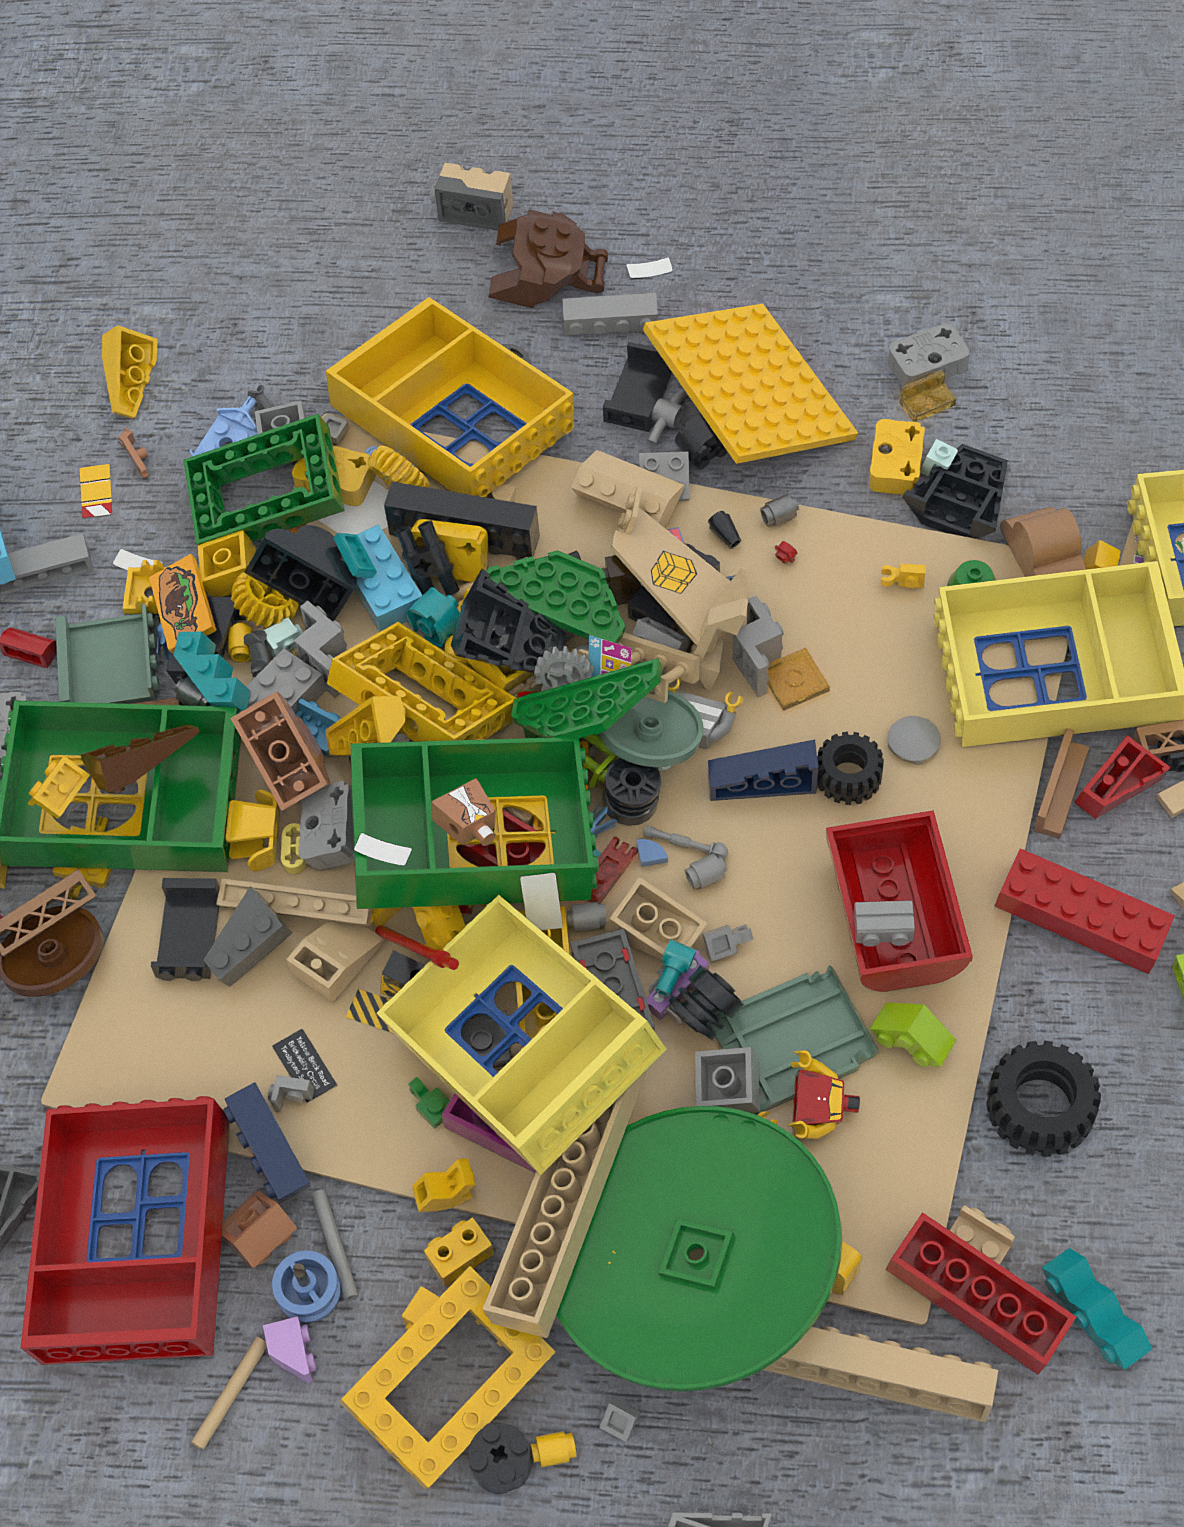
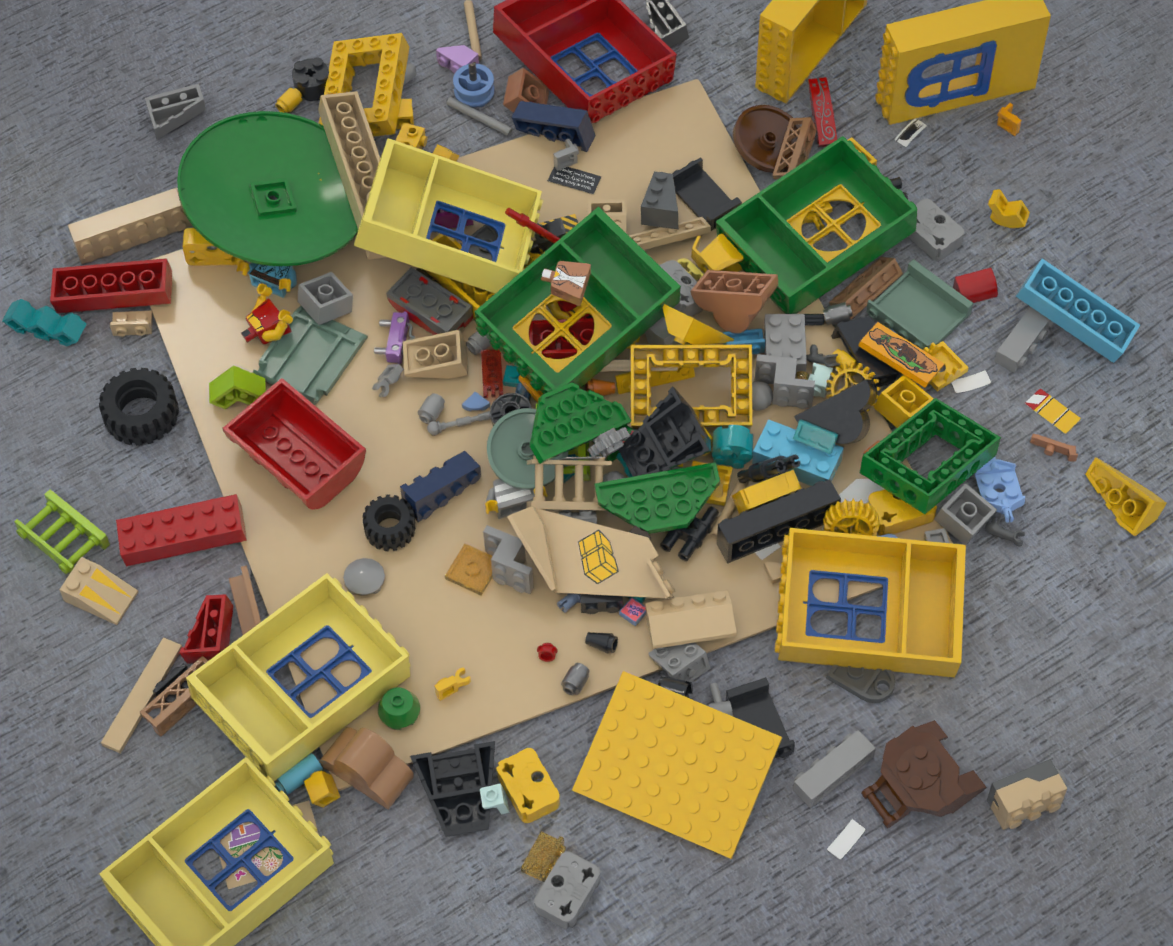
camera: 140 degrees right, 0 degrees up
yellow bracket [28,756,90,819] -> none
reddish brown wedge [81,724,199,794] -> none
teal brick [174,631,251,713] -> none
white sticker [354,833,412,865] -> none
teal pin [655,939,697,997] -> none
black wheel [669,965,744,1040] -> none
light grey brick [854,901,915,946] -> none

